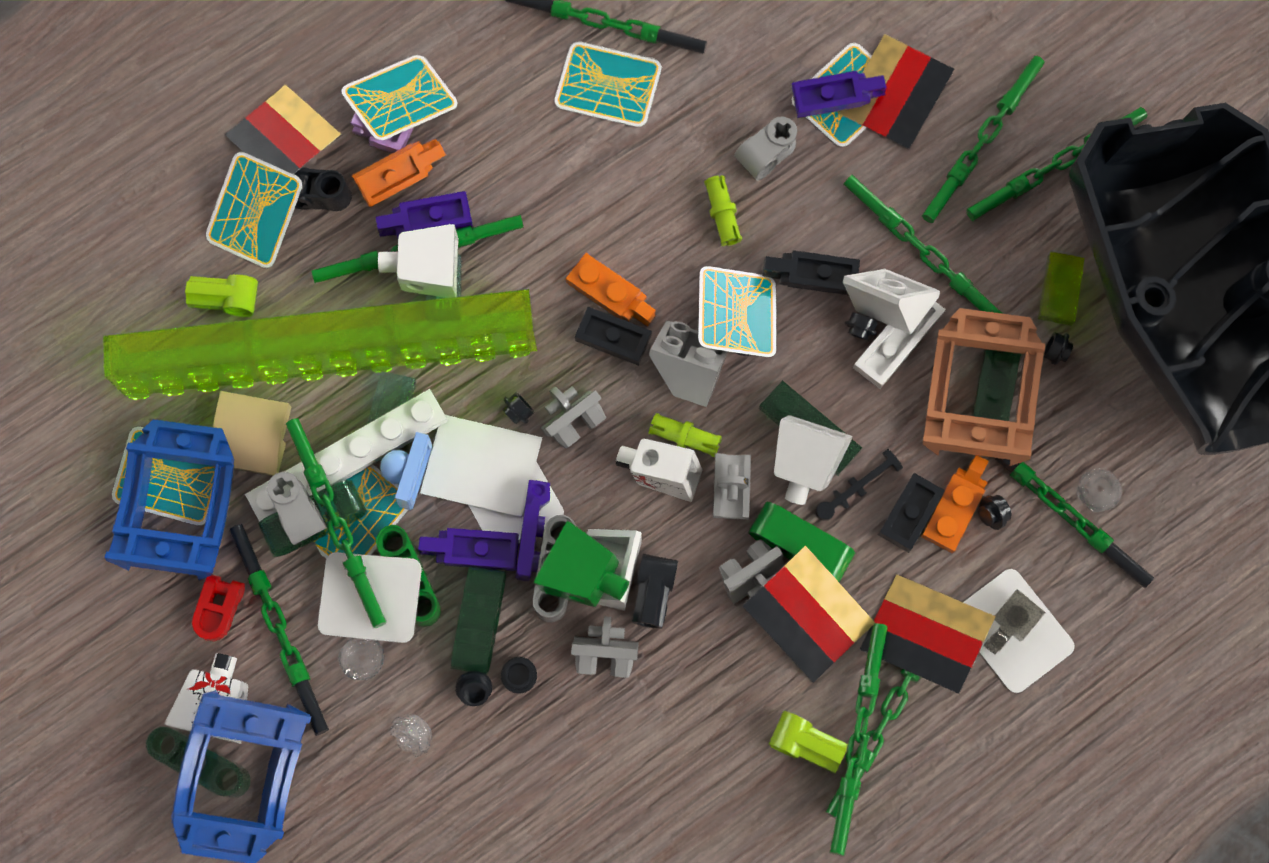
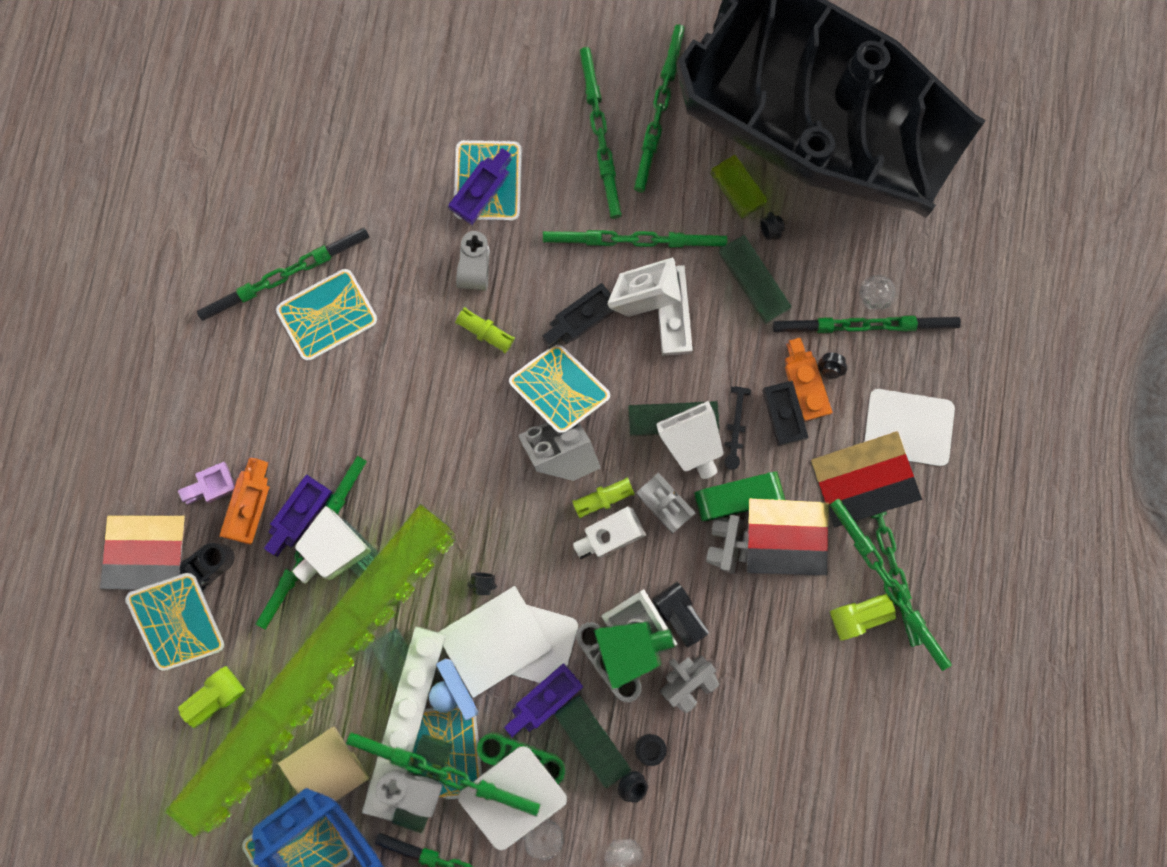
camera: 50 degrees left, 5 degrees up
teal sticker [342,55,457,140] -> none
dark purple hinge [515,480,550,581] -> none
light grey hips [540,386,606,448] -> none
orange hinge [566,253,656,327] -> none
black plate [575,307,652,366] -> none
sticker [839,34,955,149] -> none
black plate [845,312,878,340] -> none
nougat wedge [923,308,1045,466] -> none
clear smoke plate [983,589,1046,655] -> none

